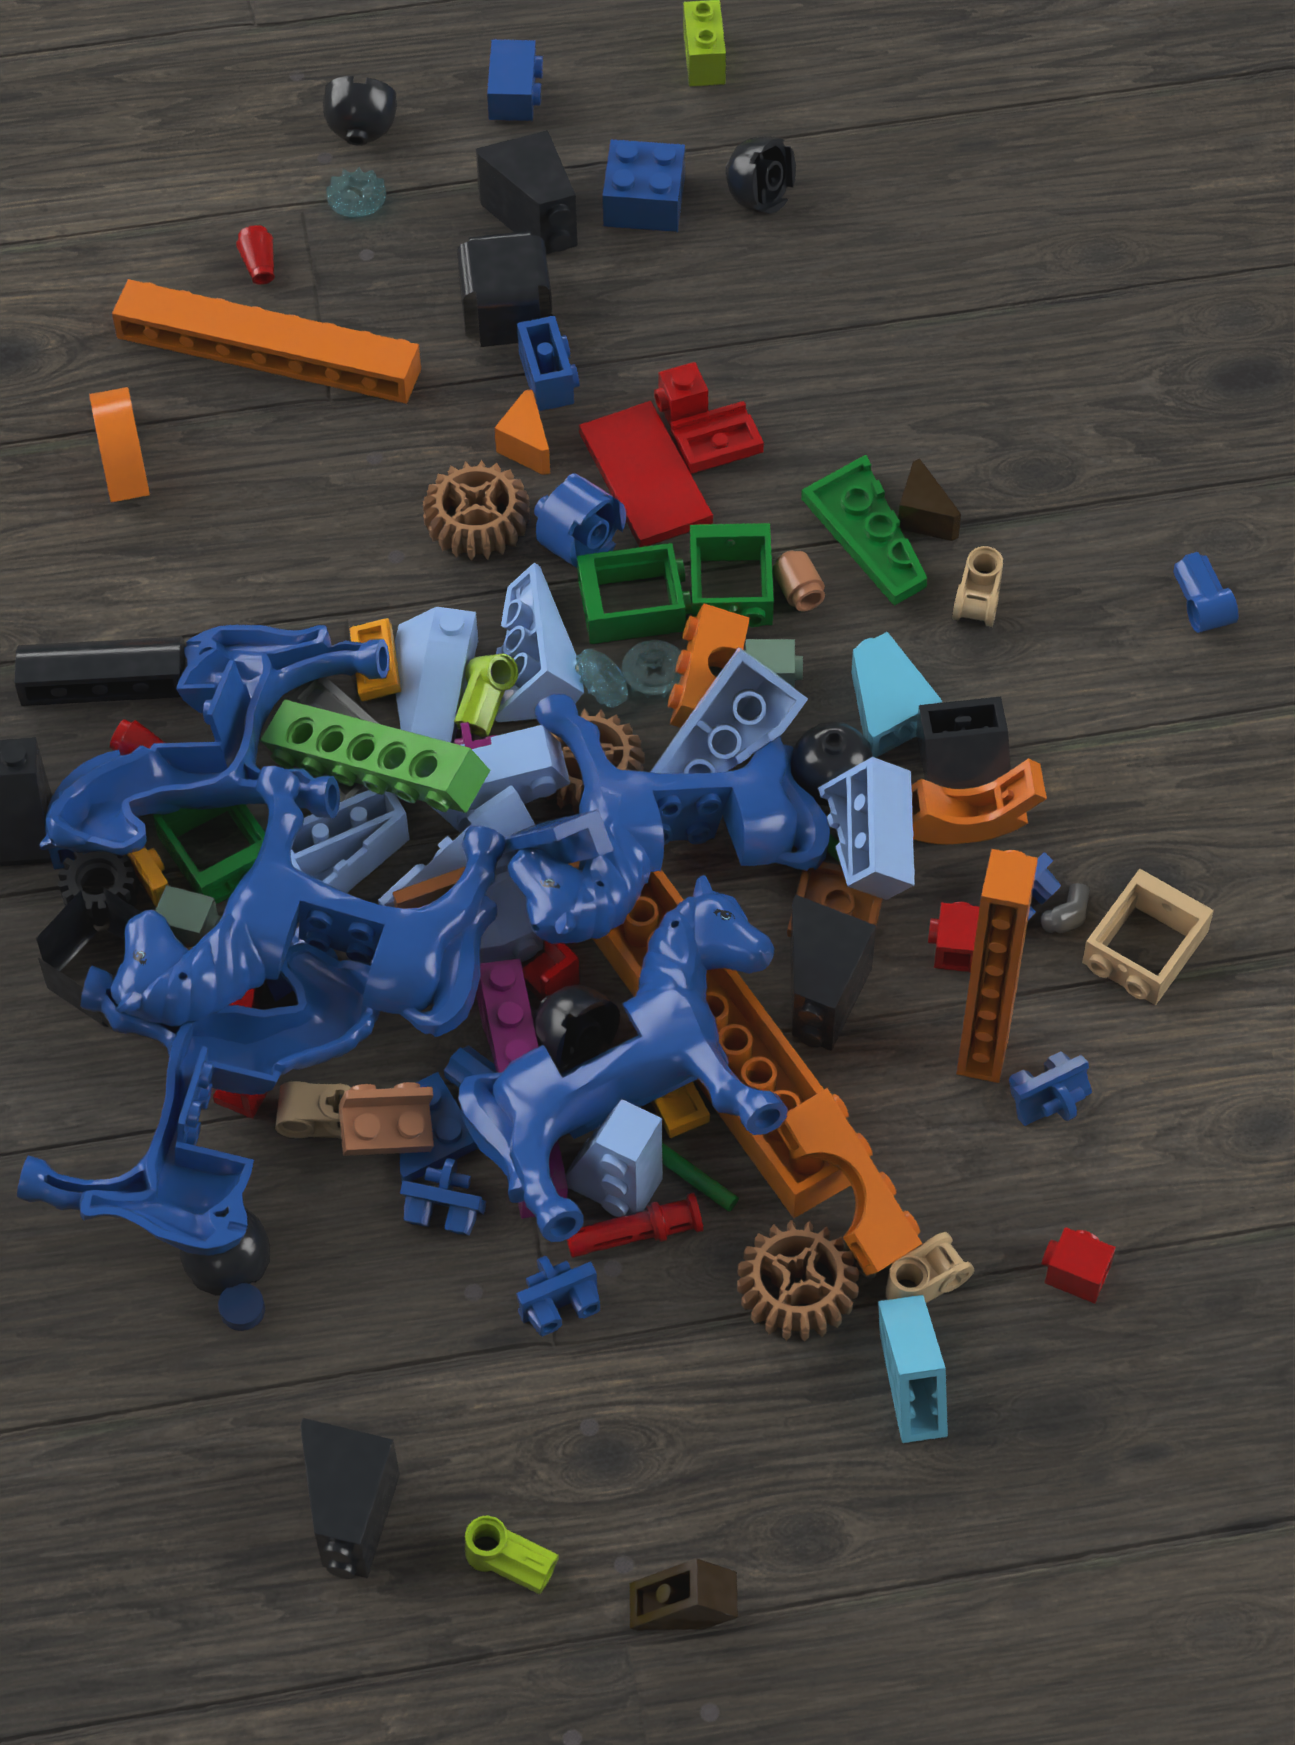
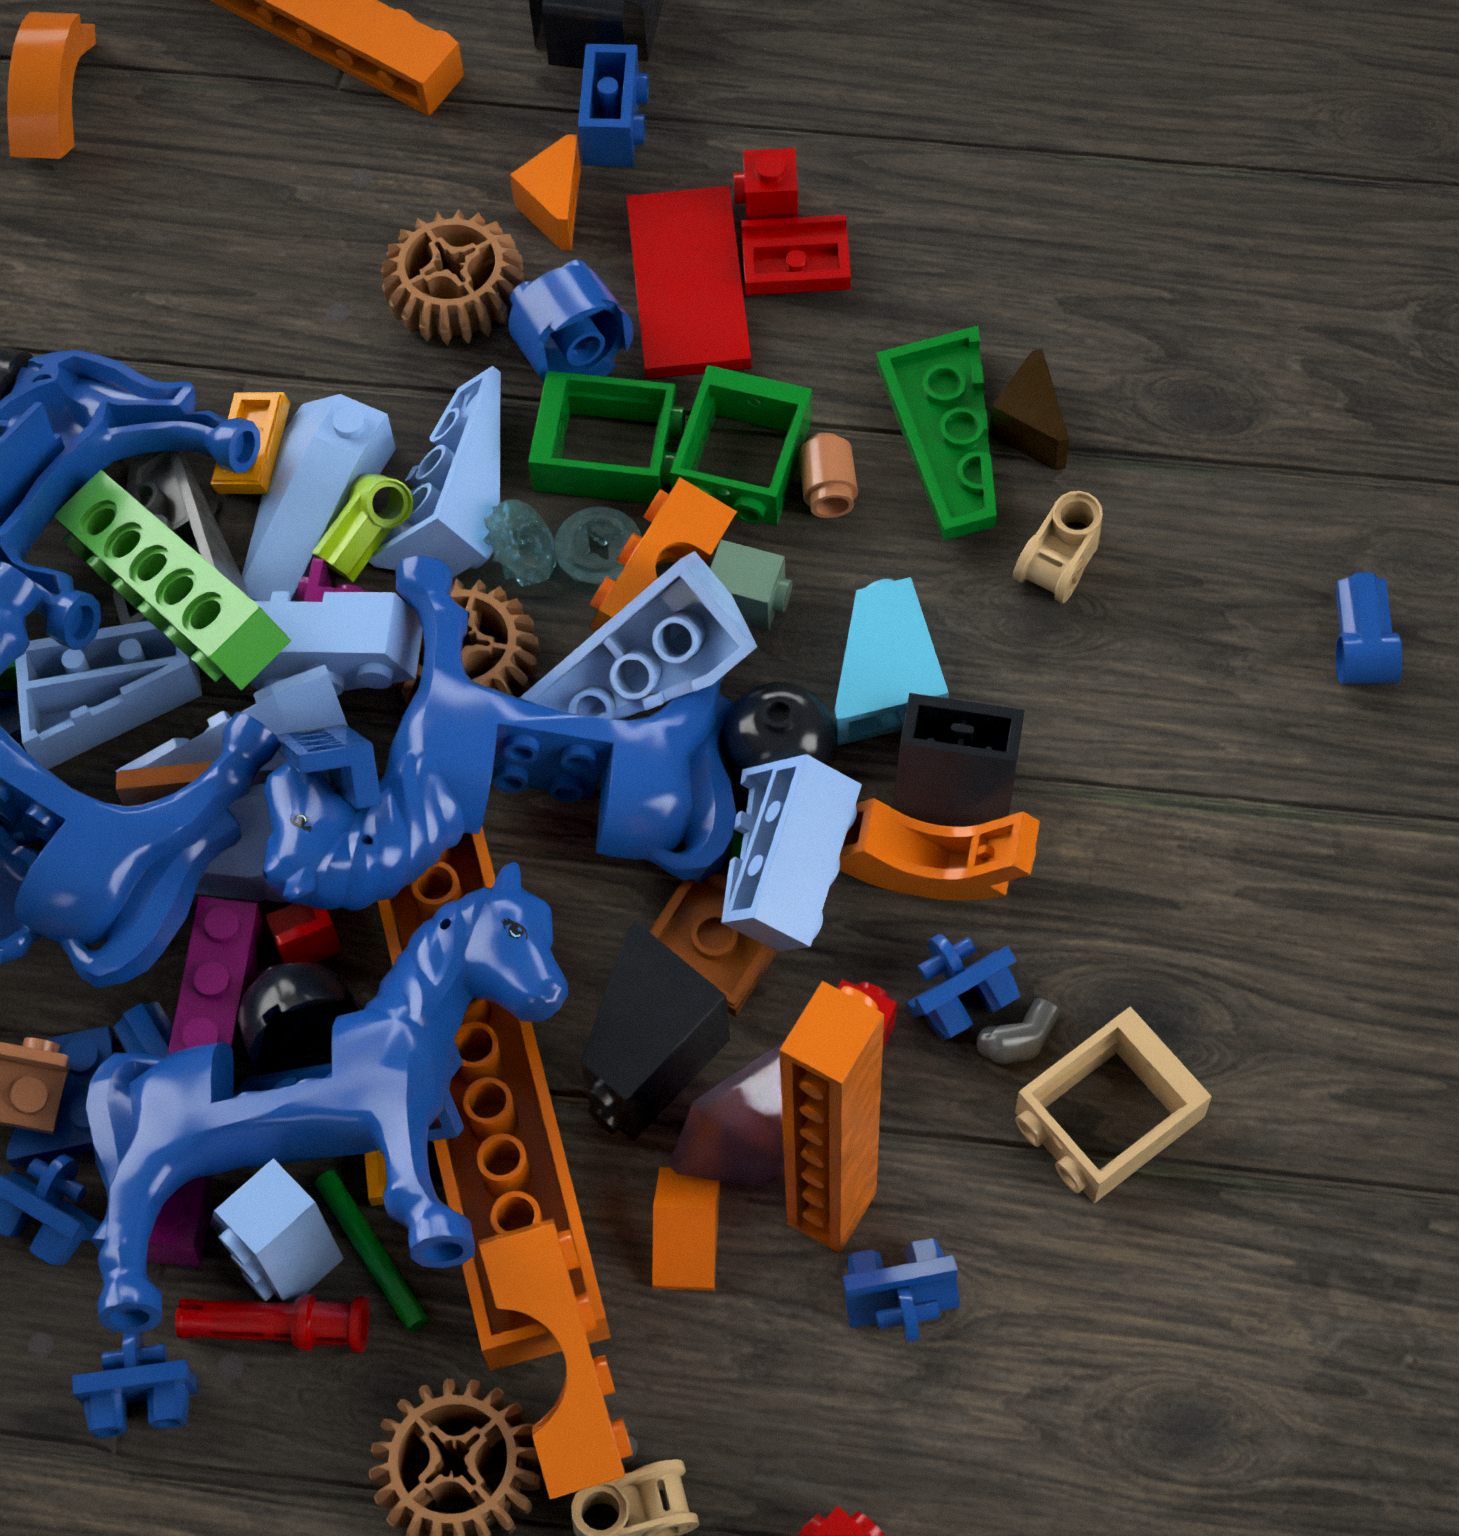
camera: 20 degrees right, 5 degrees up
none -> orange slope [652,1167,721,1291]
none -> slope [669,1041,785,1187]

